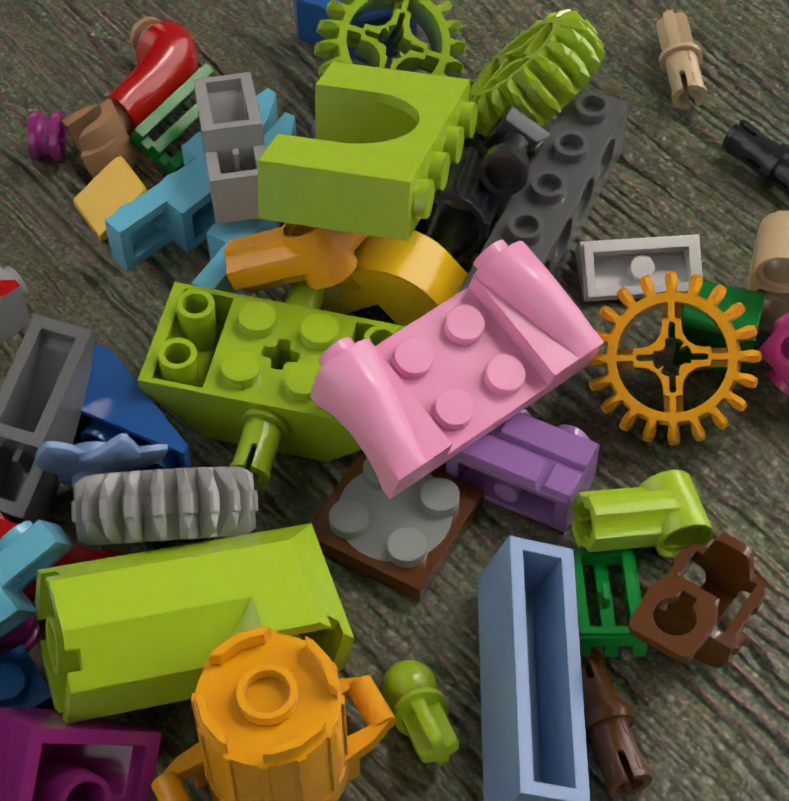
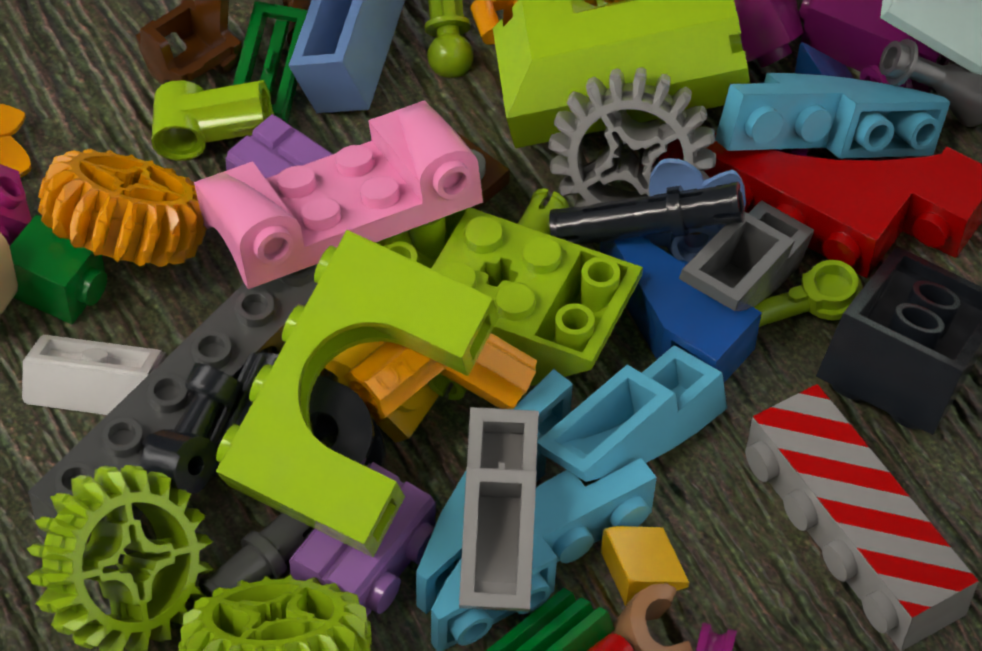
camera: 170 degrees left, 0 degrees up
none -> medium azure slope [537,345,727,482]
none -> black pin [549,182,745,245]

